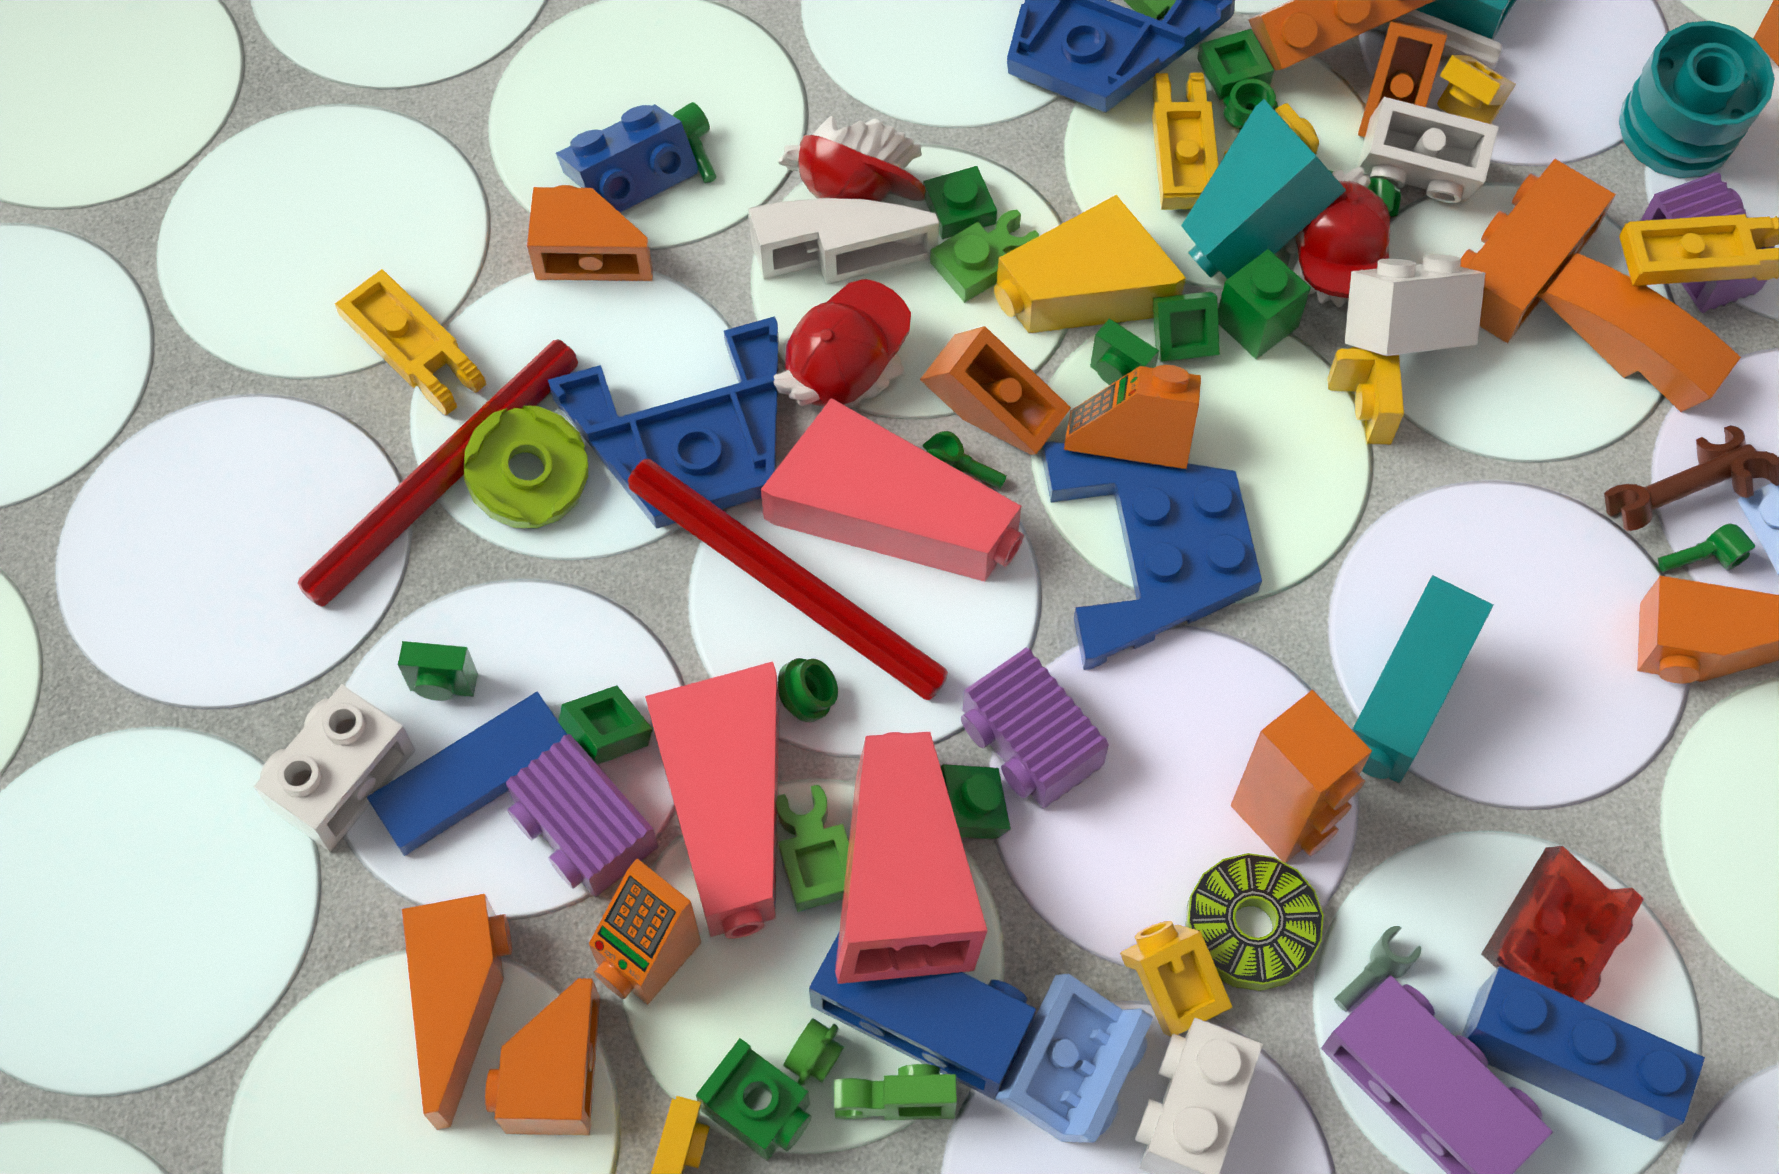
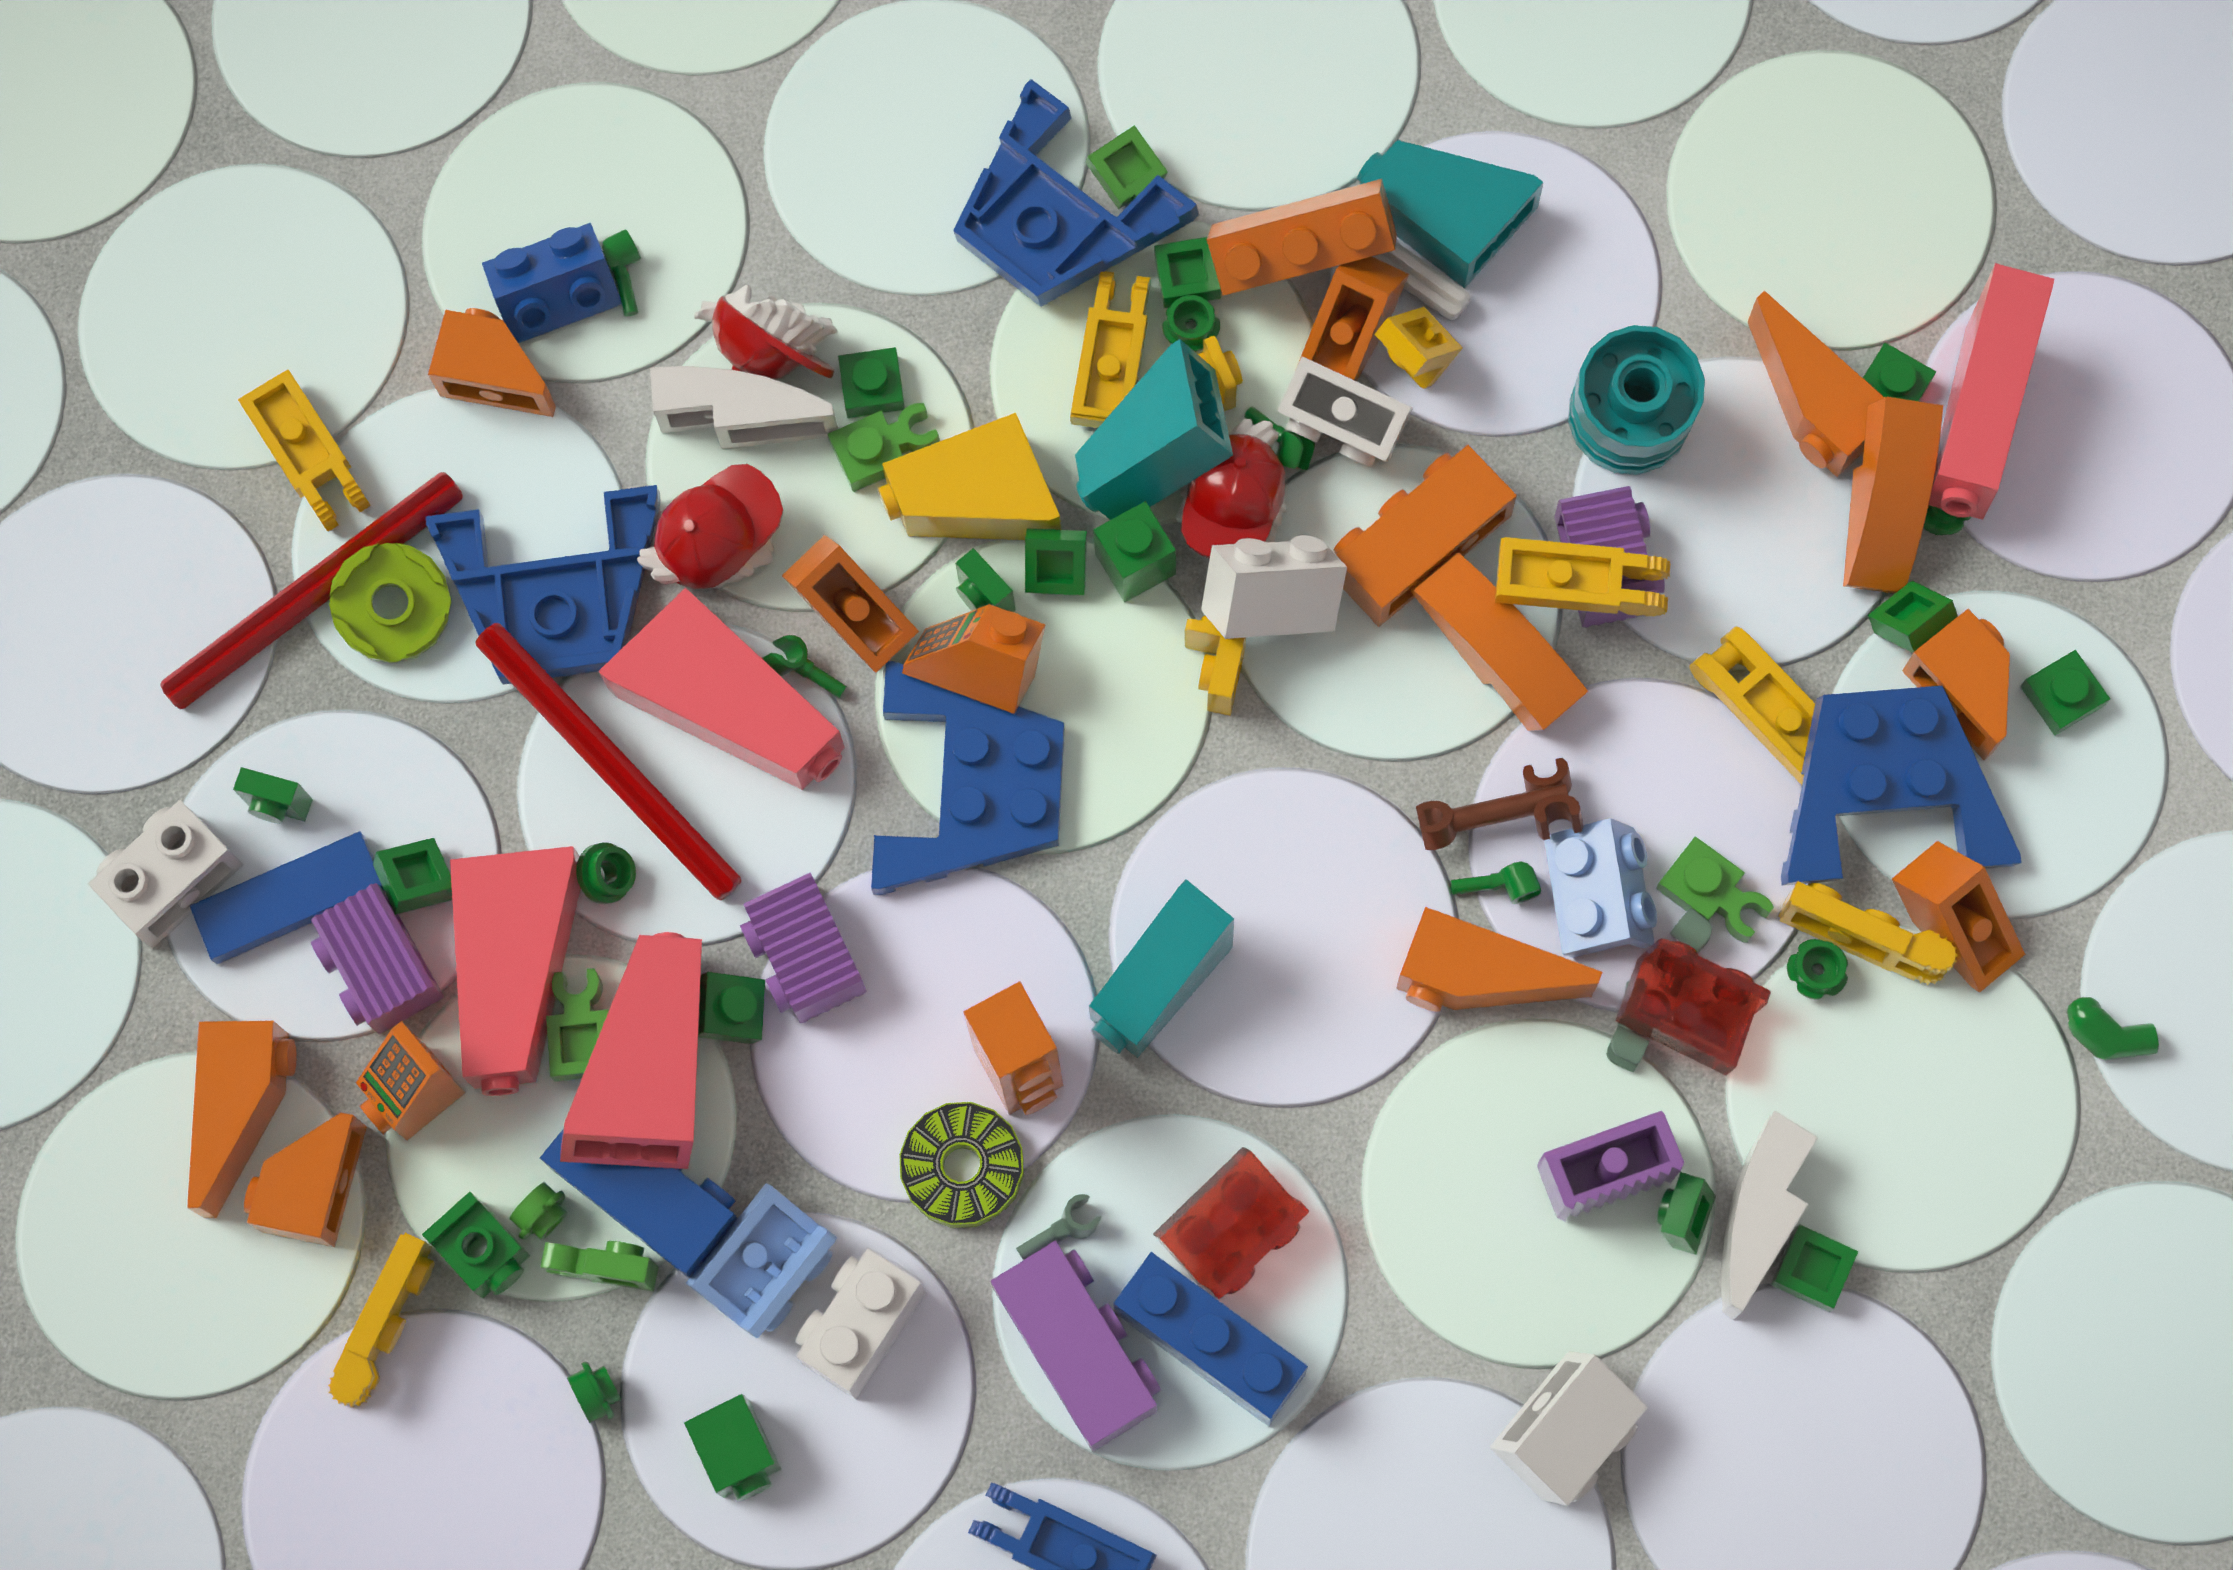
camera: 15 degrees right, 10 degrees up
yellow bracket [1120,921,1233,1037] -> none

